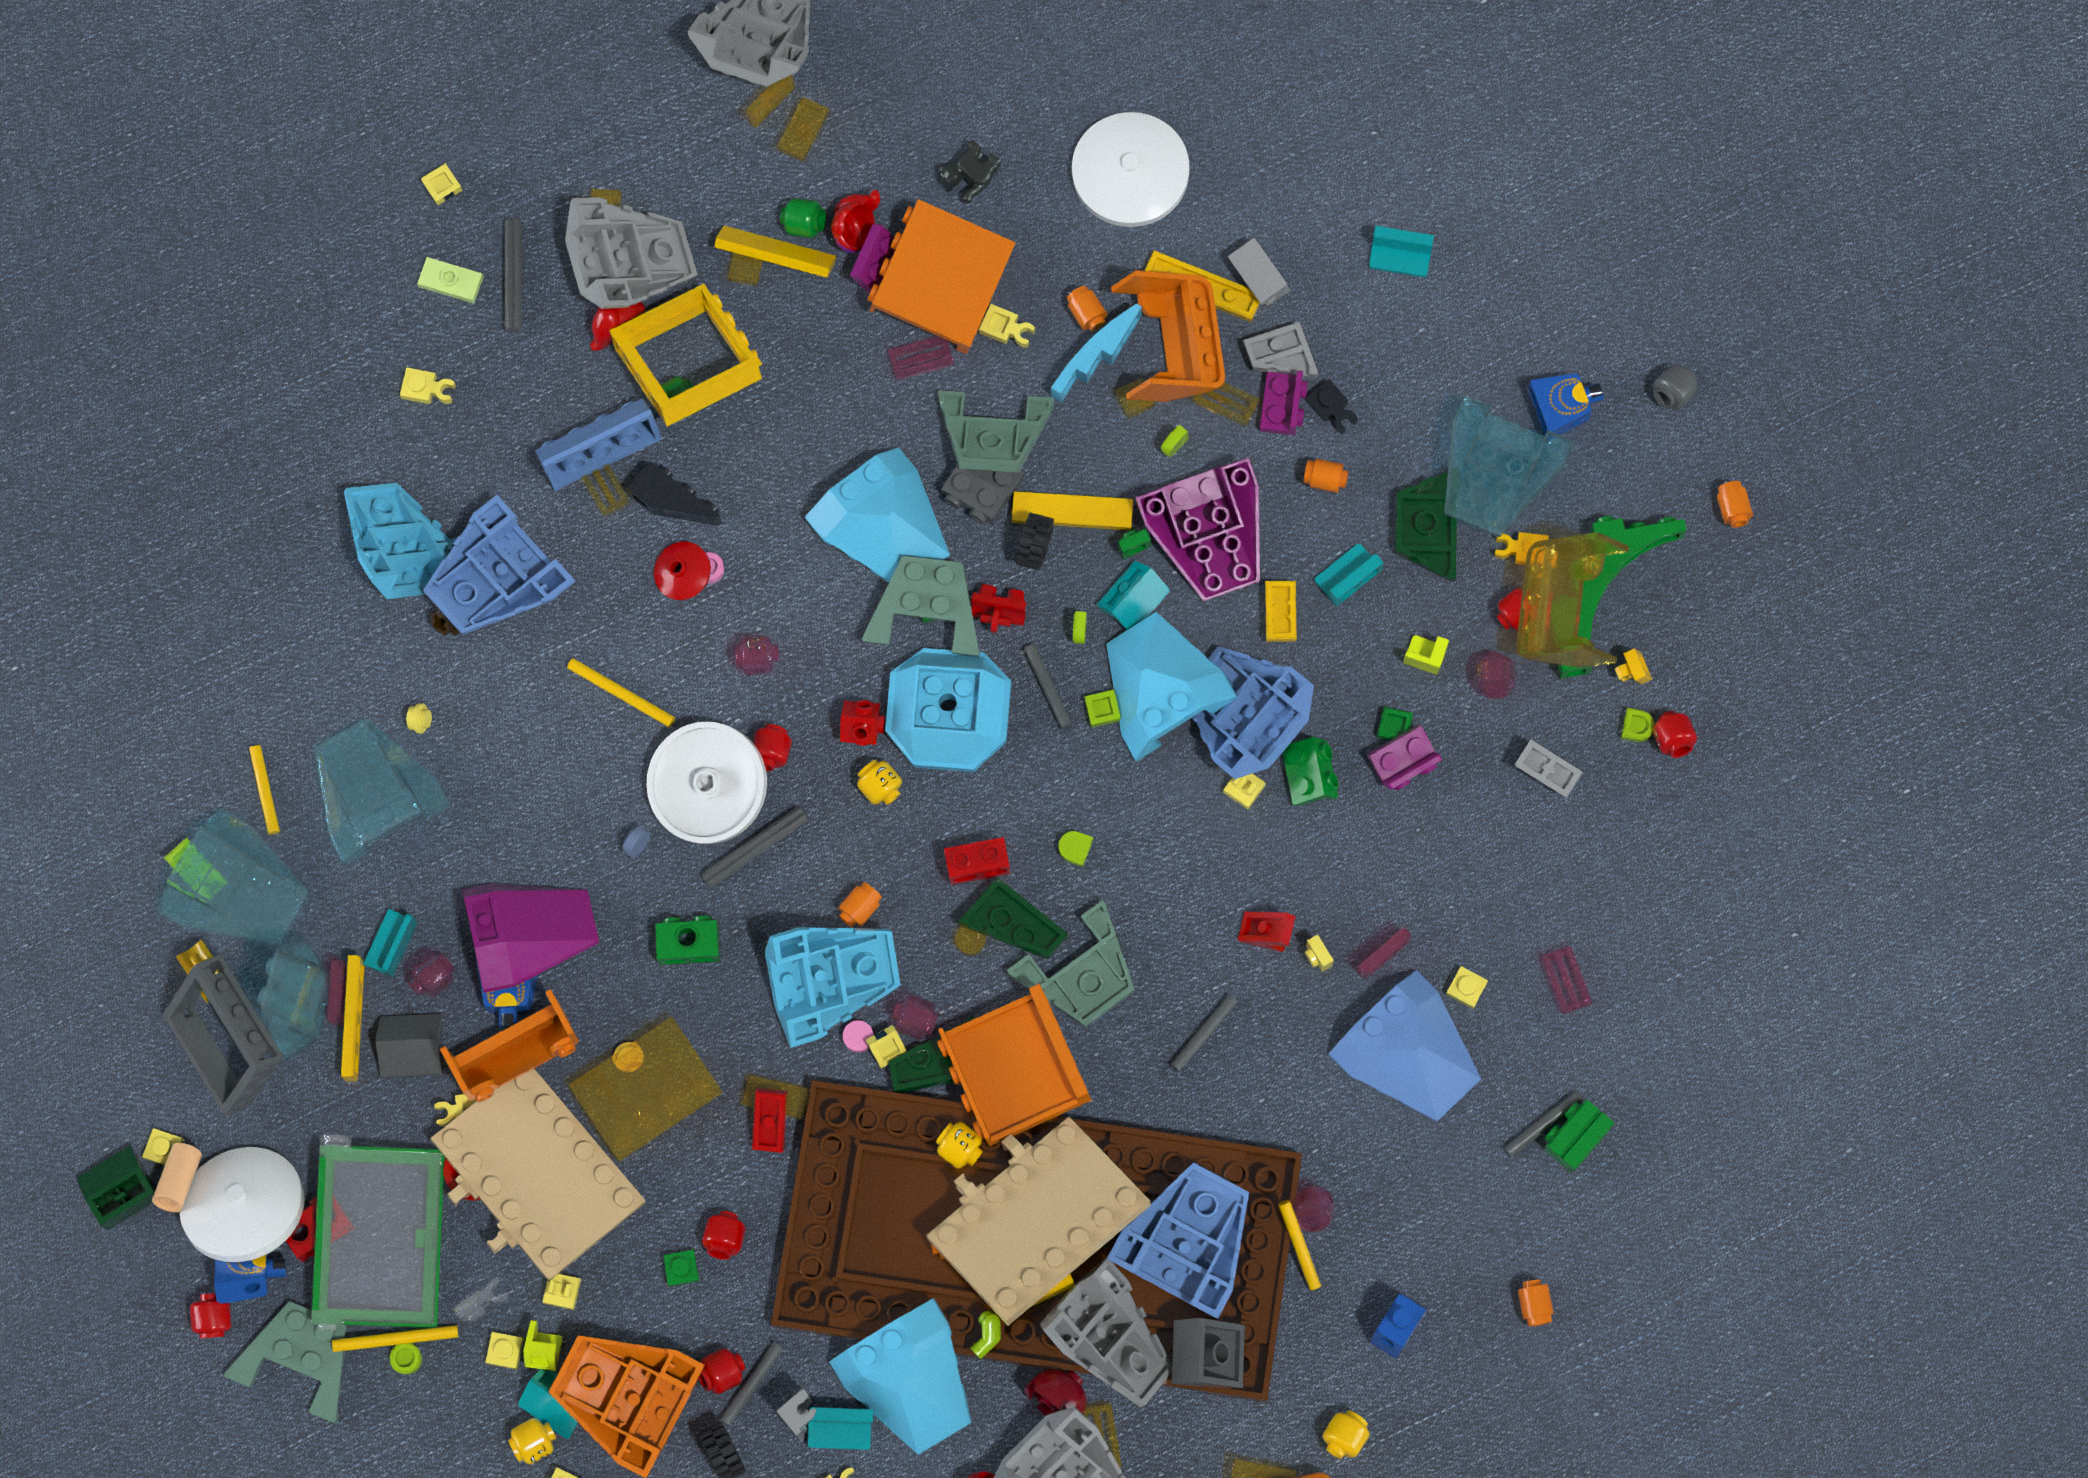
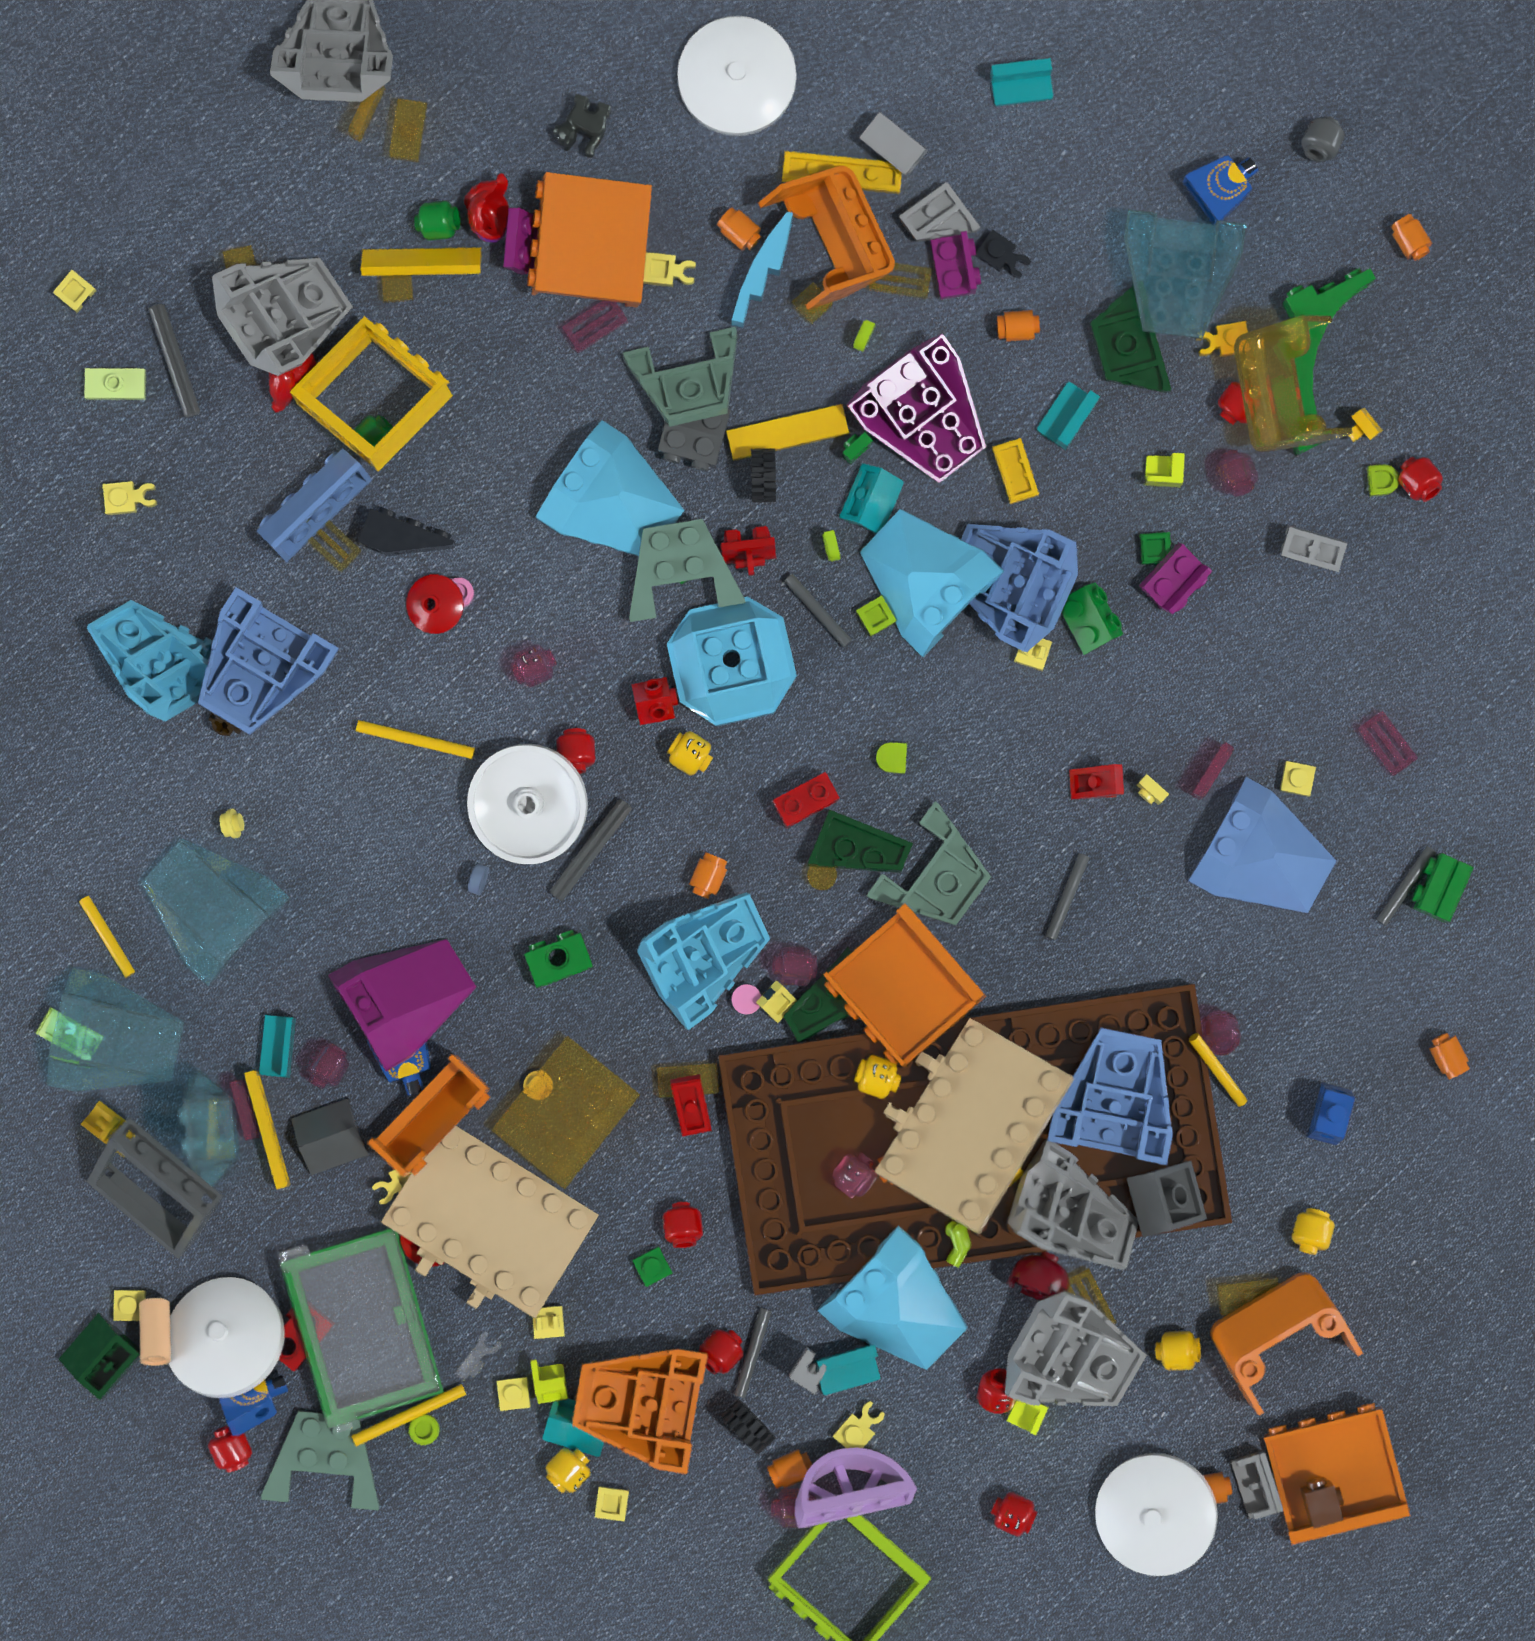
camera: 25 degrees left, 10 degrees up
none -> clear pink head [832,1152,877,1199]

